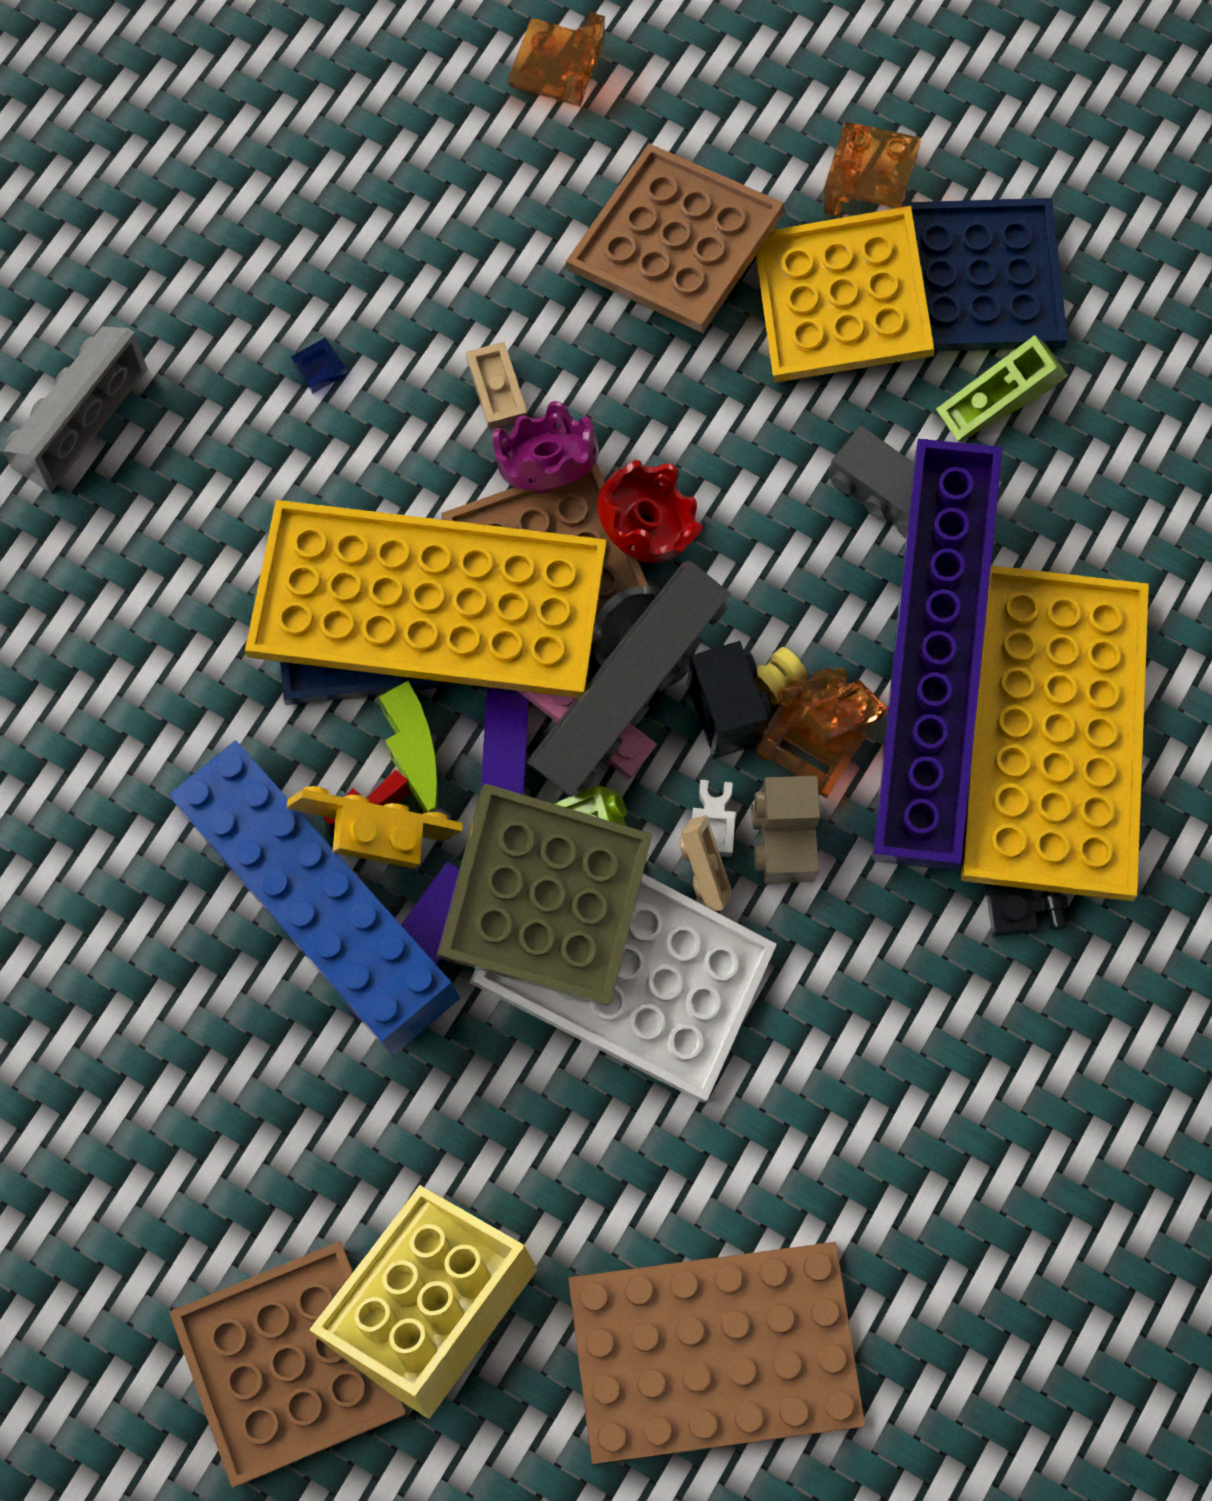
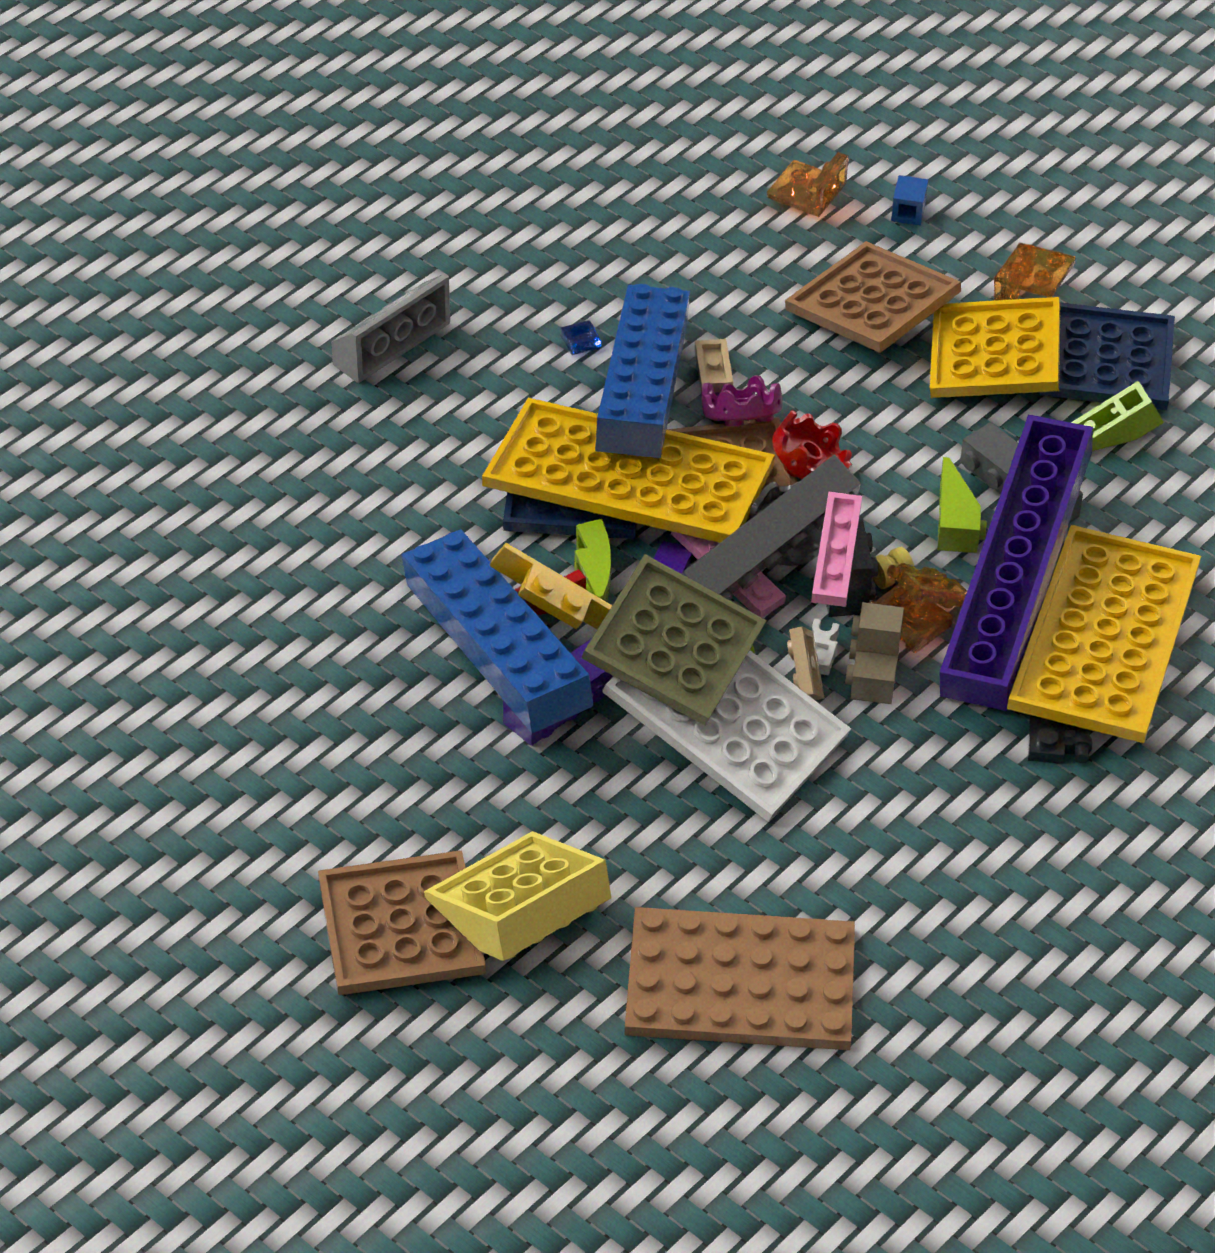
camera: 15 degrees right, 25 degrees down
none -> blue brick [595,284,690,458]
none -> bright pink plate [811,492,862,607]
none -> blue brick [891,175,929,226]
none -> lime slope [937,457,987,553]

